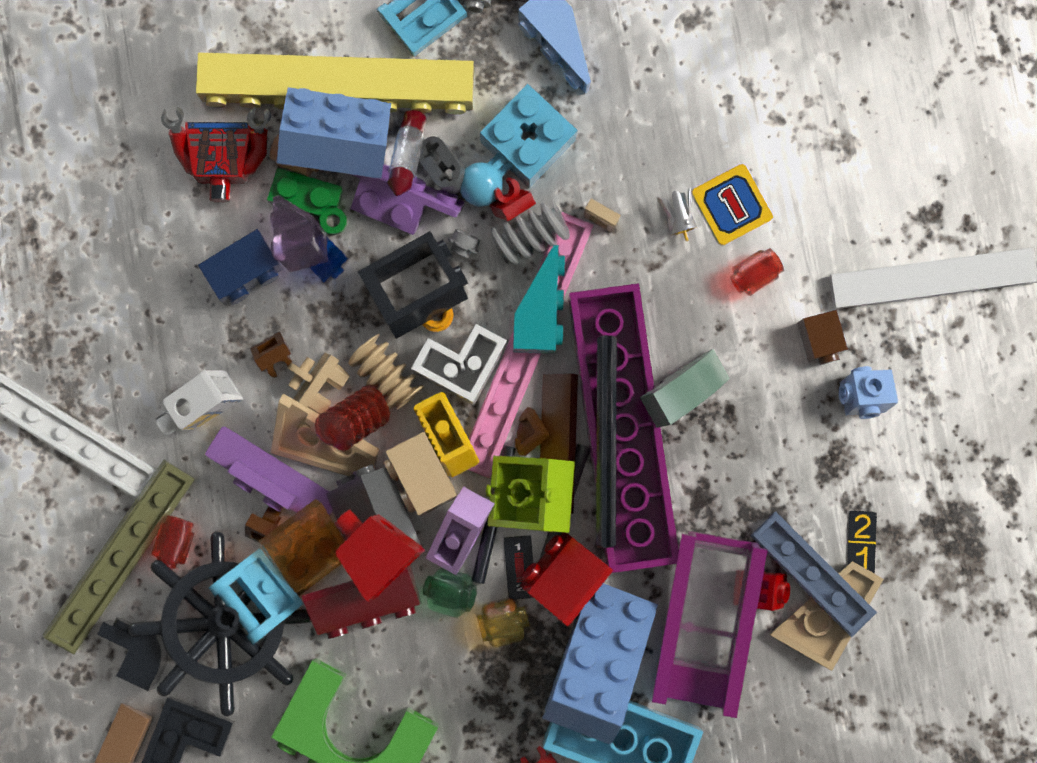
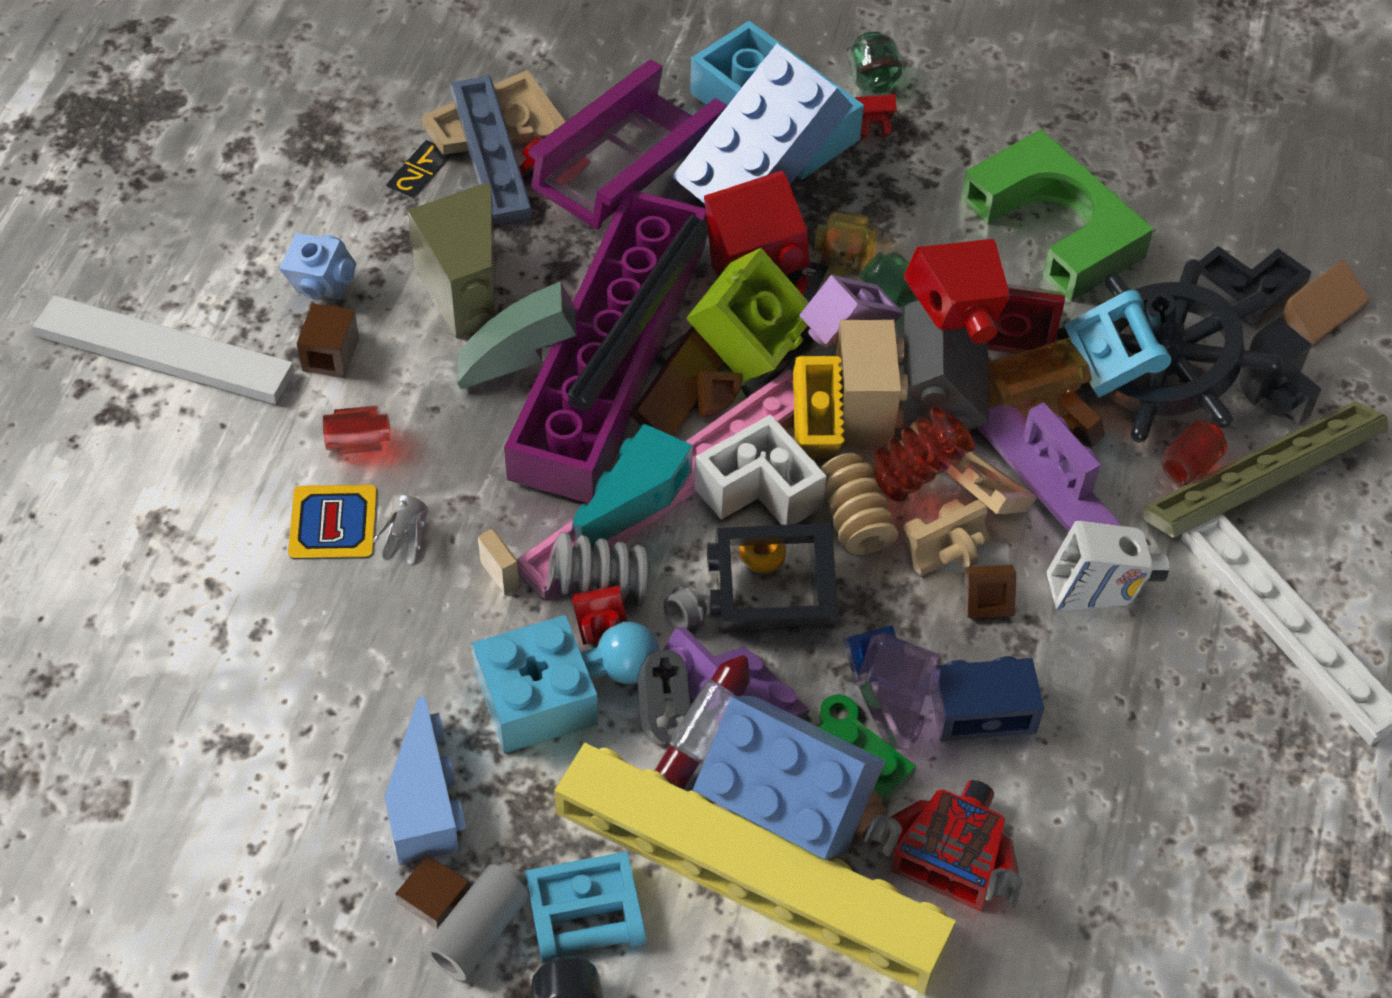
camera: 150 degrees left, 30 degrees down
none -> olive slope [408,182,496,339]

